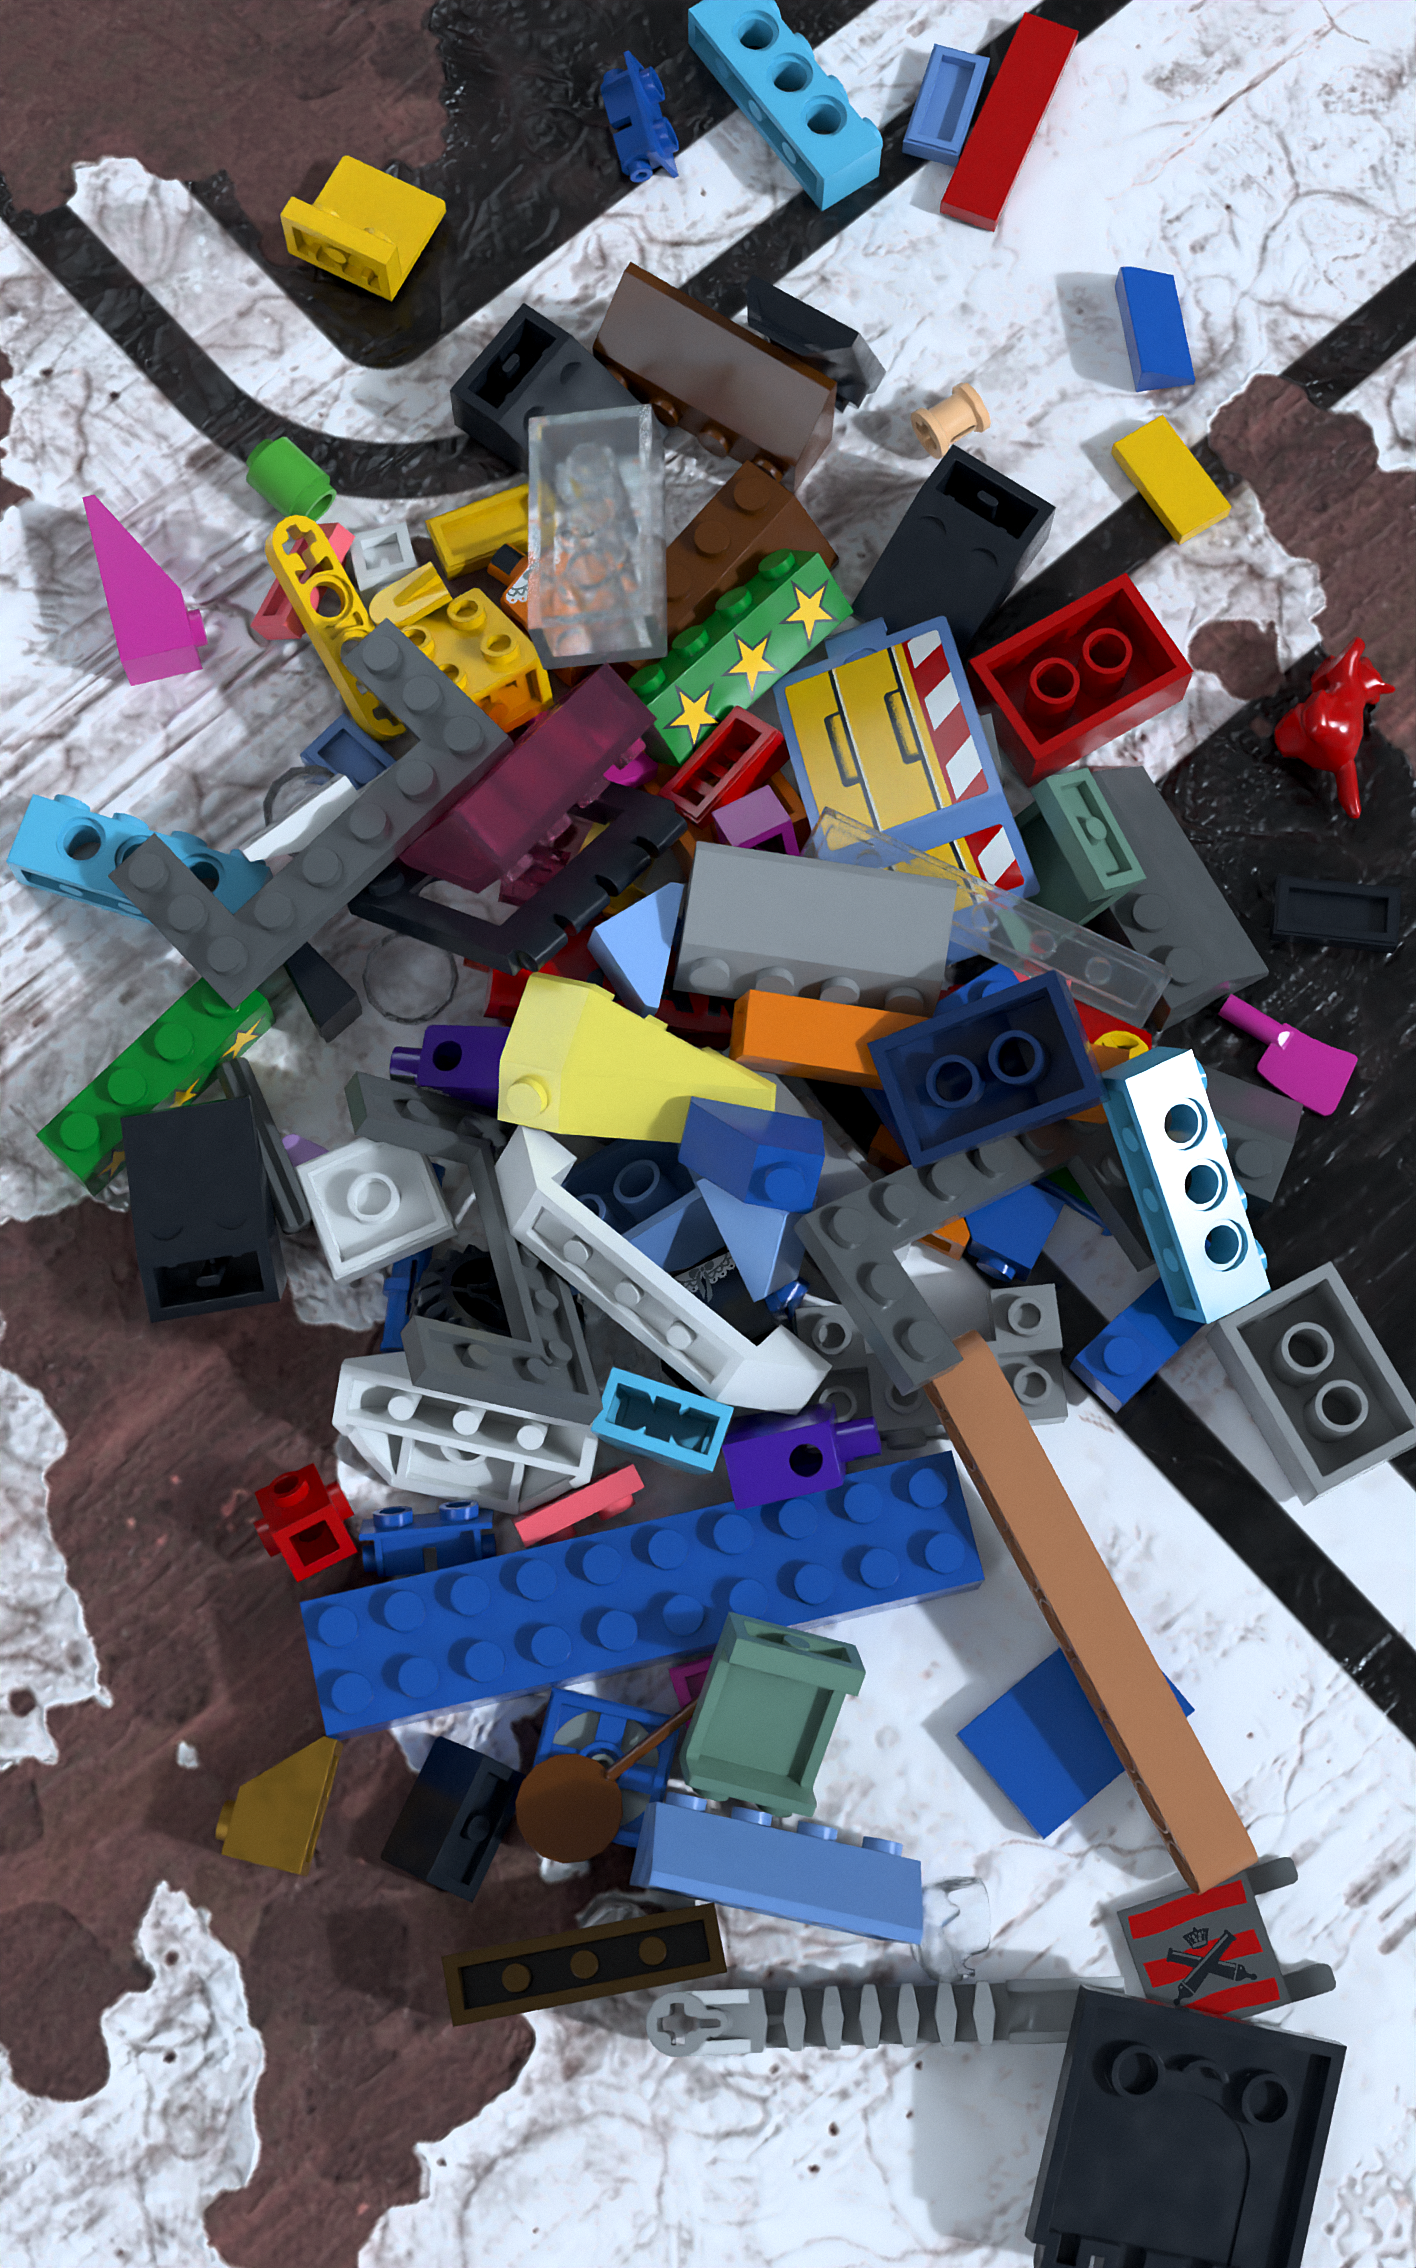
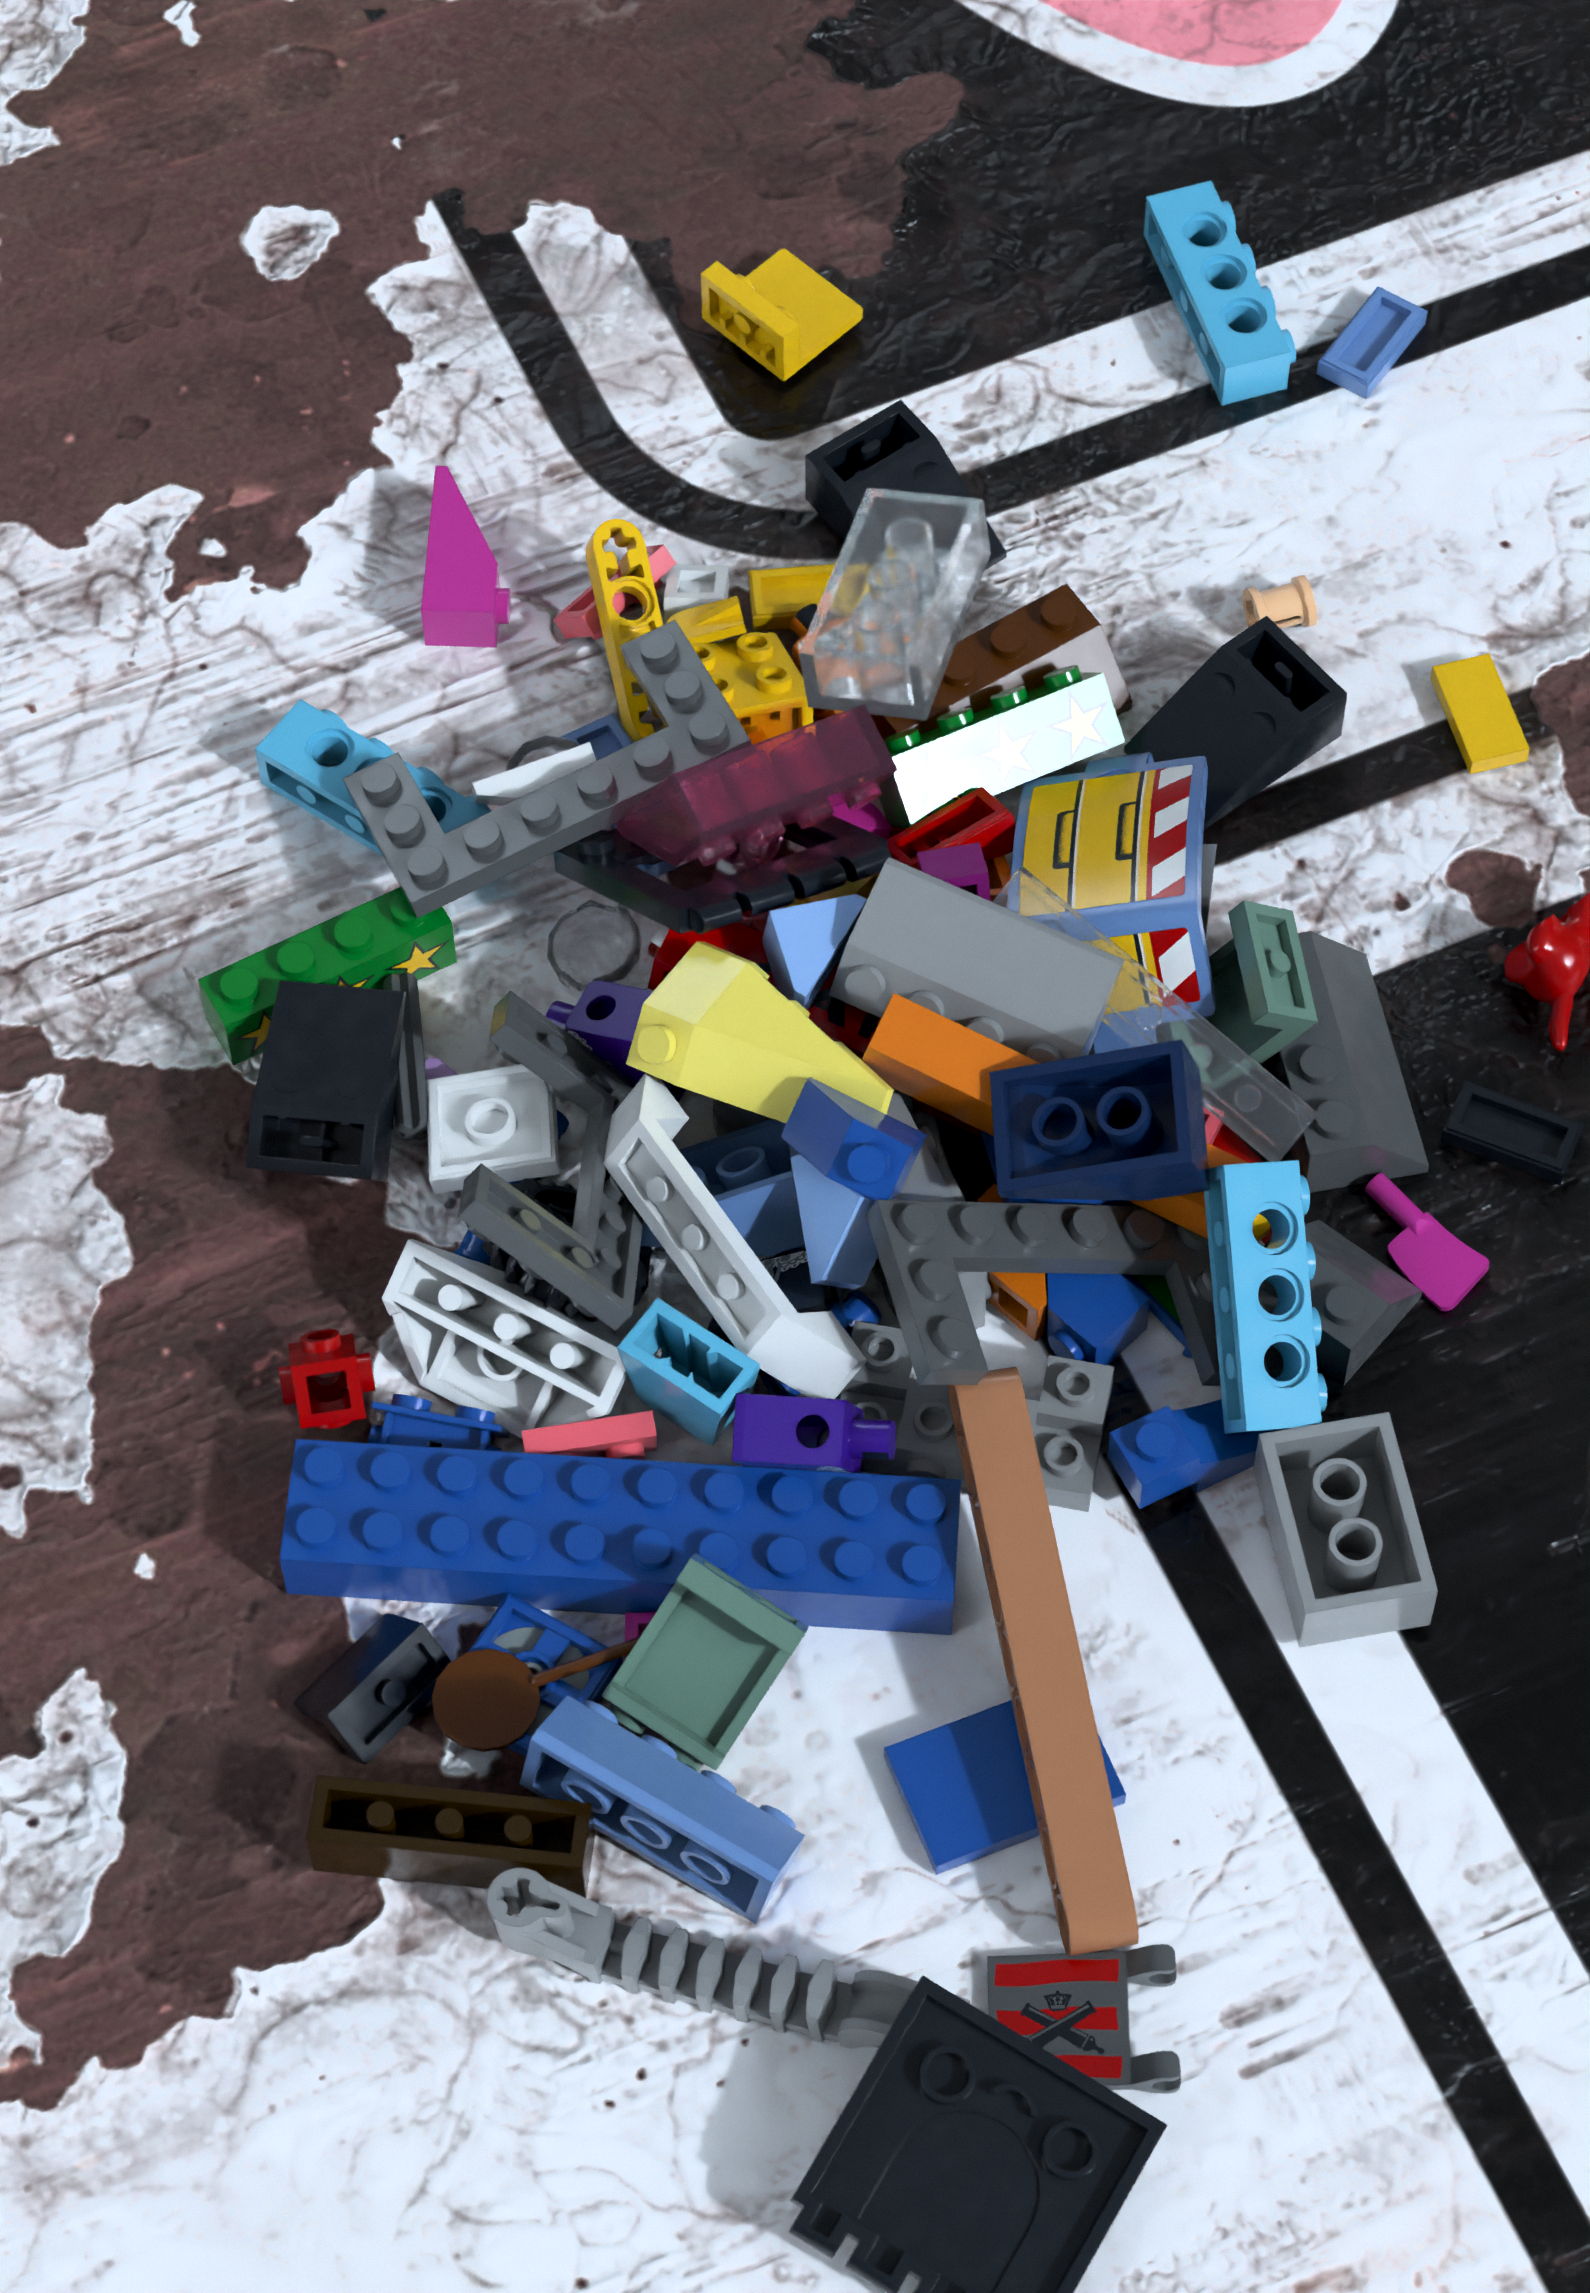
camera: 20 degrees right, 15 degrees down
pearl gold slope [216,1736,344,1877] -> none
bright green brick [246,437,337,522] -> none
black slope [283,941,363,1043] -> none
slope [592,262,837,494] -> none
blue hinge [600,50,679,182] -> none
black slope [745,274,887,414] -> none
clear hair [908,1875,991,1983] -> none
red tile [940,12,1079,232] -> none
red brick [966,572,1194,788] -> none
blue slope [1115,266,1195,392] -> none

